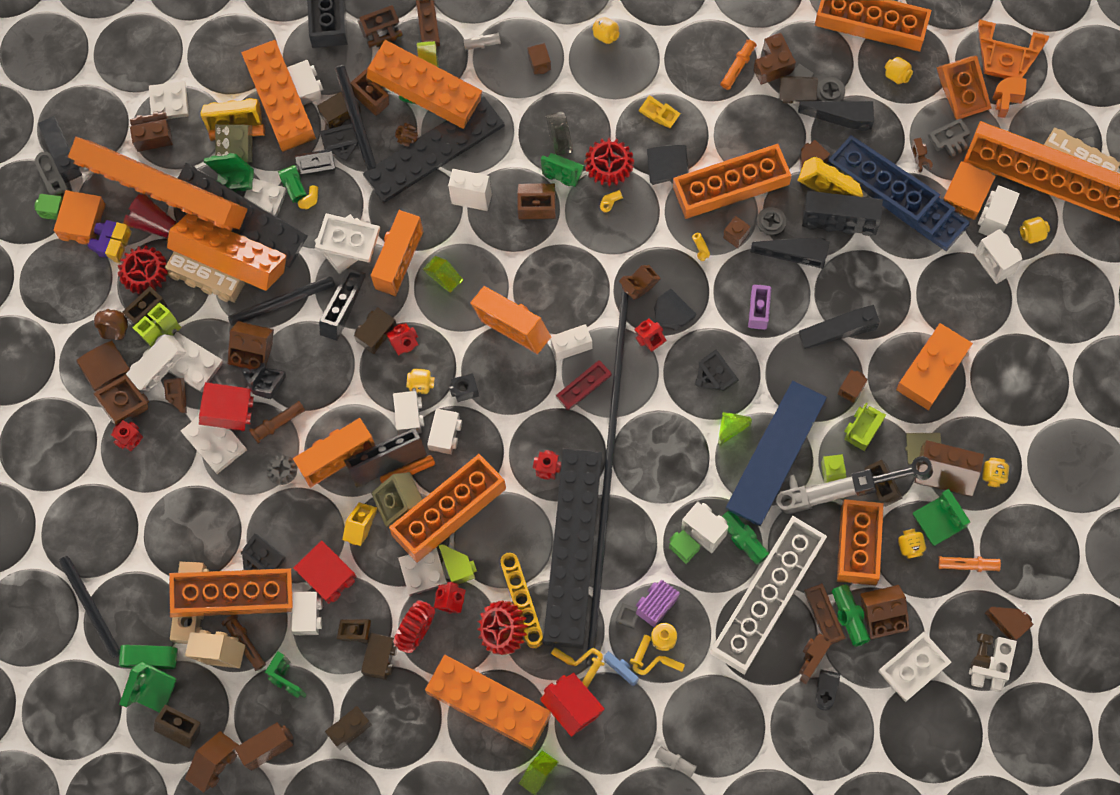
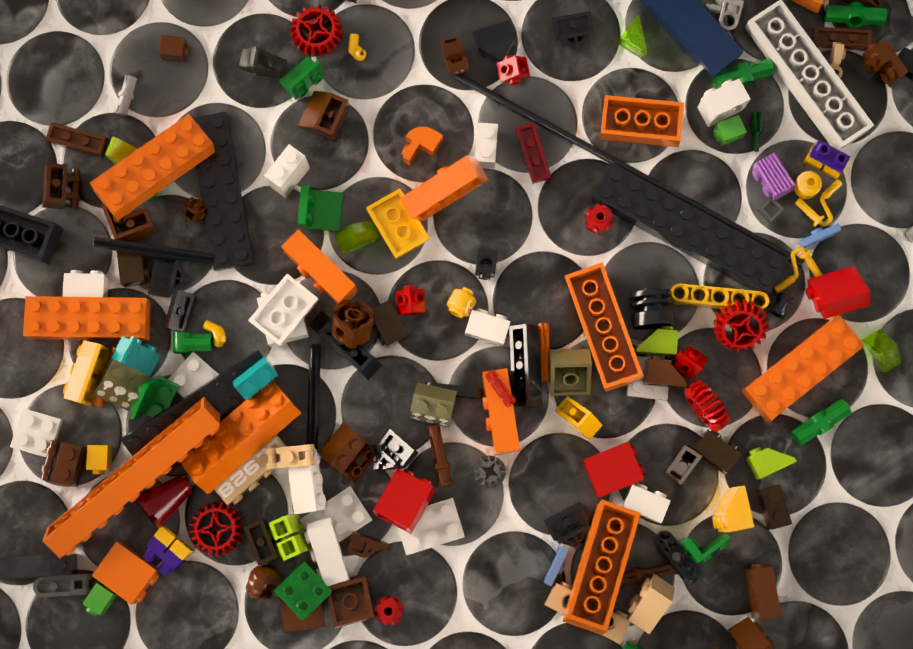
camera: 70 degrees left, 10 degrees up
white brick [427,409,462,455] -> none
none -> yellow brick [86,445,113,475]
none -> teal brick [111,336,161,376]
none -> teal brick [233,356,278,400]
none -> tan plate [265,444,316,469]
none -> green bracket [271,561,332,620]
none -> white brick [288,449,326,514]
none -> green bracket [297,185,343,232]
none -> reddish brown brick [331,300,374,349]
none -> yellow plate [366,188,430,259]
none -> orange brick [401,127,443,165]
none -> olive slope [410,382,457,428]
none -> black beam [425,382,483,399]
none -> clear red axle [485,370,516,407]
none -> medium blue plate [544,546,569,586]
none -> orange brick [600,95,684,148]
none -> black wheel [629,288,675,330]
none -> reddish brown slope [643,356,687,389]
none -> black beam [655,531,700,584]
none -> yellow slope [712,485,754,532]
none -> lime slope [746,447,797,480]
none -> dark green axle [751,111,763,152]
none -> black bush [768,293,794,319]
none -> green piece [791,399,852,446]
none -> dark purple hips [804,140,851,180]
none -> tan plate [829,42,846,78]

